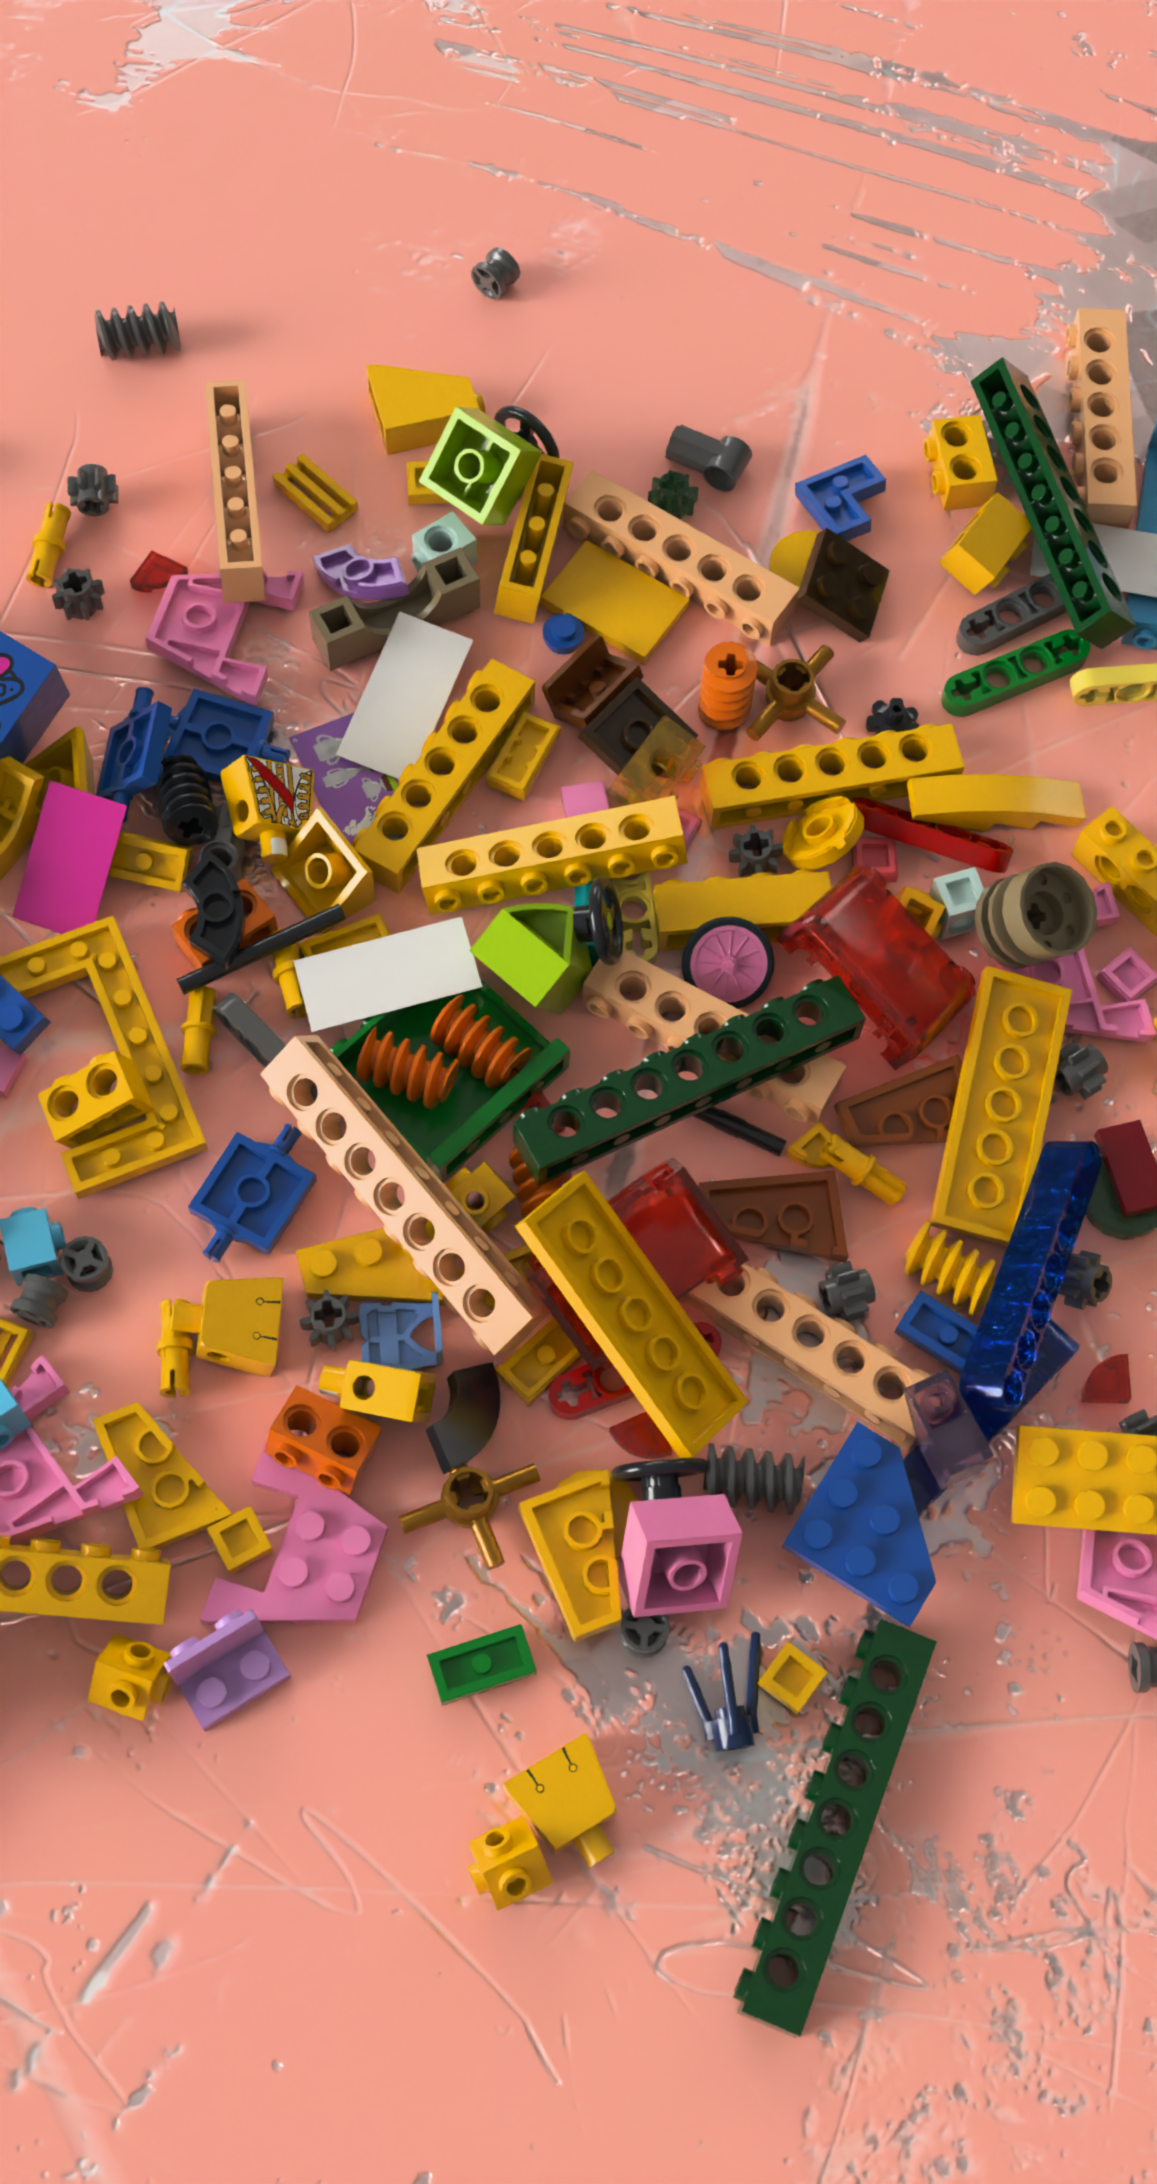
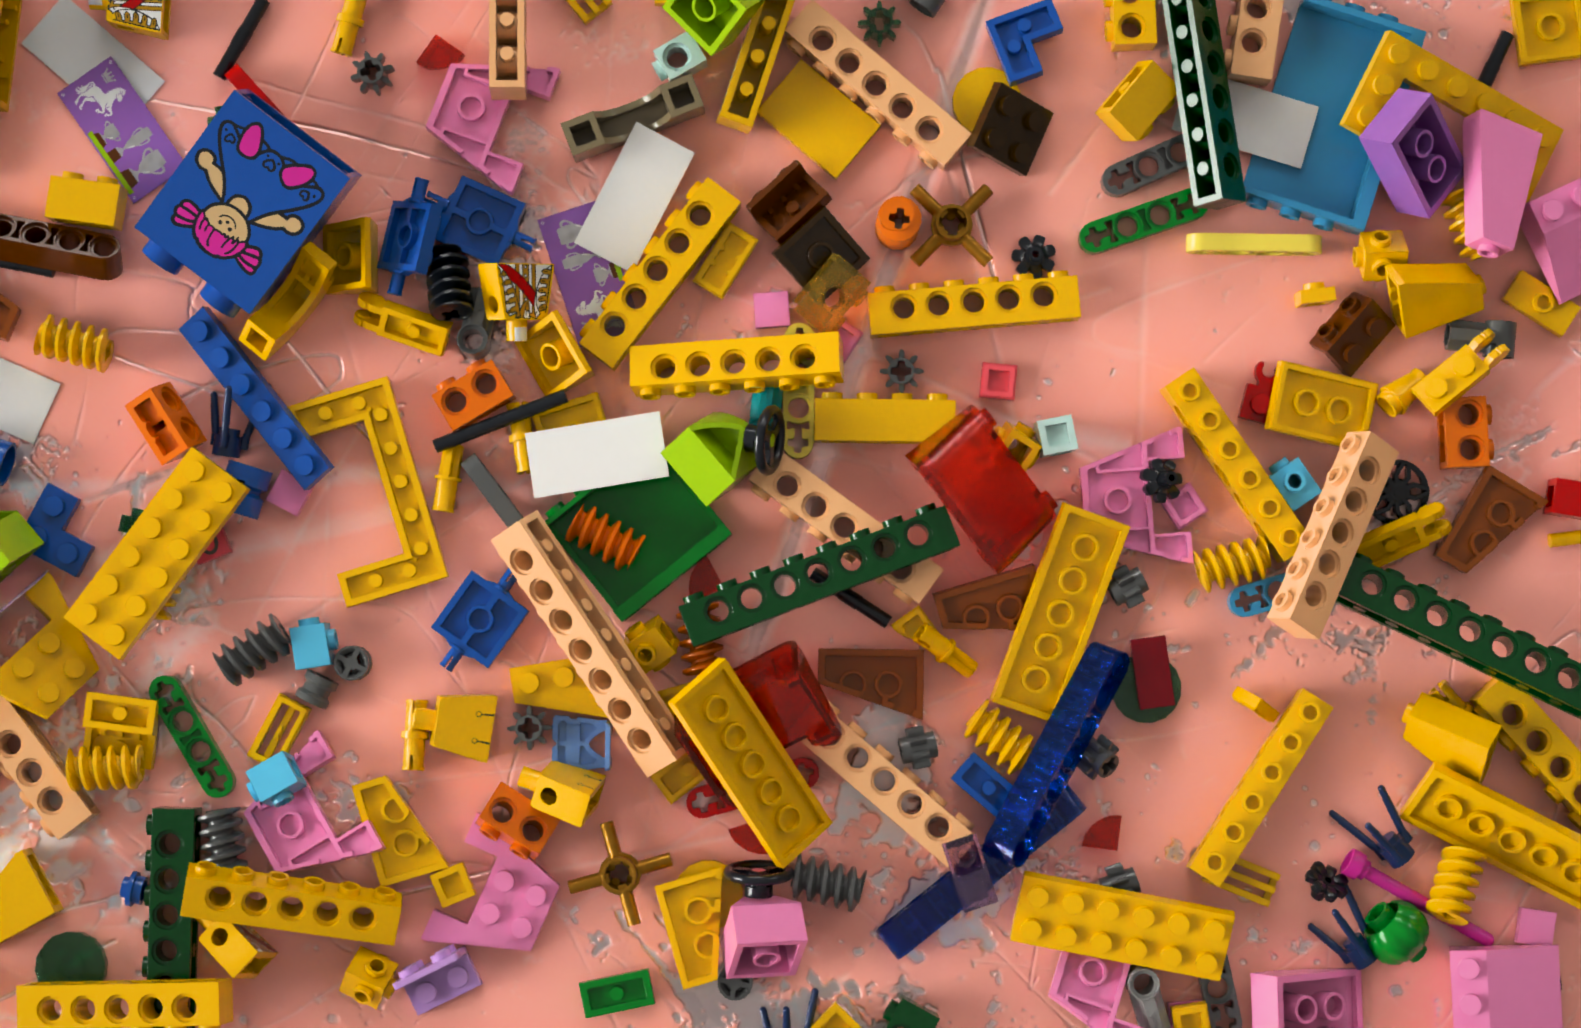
camera: 10 degrees right, 20 degrees up
dark pink sticker [12,780,127,934] -> none
yellow brick [37,1051,154,1149] -> none
black tile [181,851,245,970] -> none
medium lavender tile [312,544,410,600] -> none
black tile [425,1362,500,1474] -> none
orange piece [430,995,533,1090] -> none
blue plate [543,614,584,655] -> none
bright pink wheel [682,917,775,1008] -> none
yellow tile [781,796,864,870] -> none
blue plate [782,1422,936,1627] -> none
red beam [851,797,1014,873] -> none
yellow slope [907,774,1086,832] -> none
dark tan wheel [974,862,1097,969] -> none
none -> black plant [1139,458,1183,504]

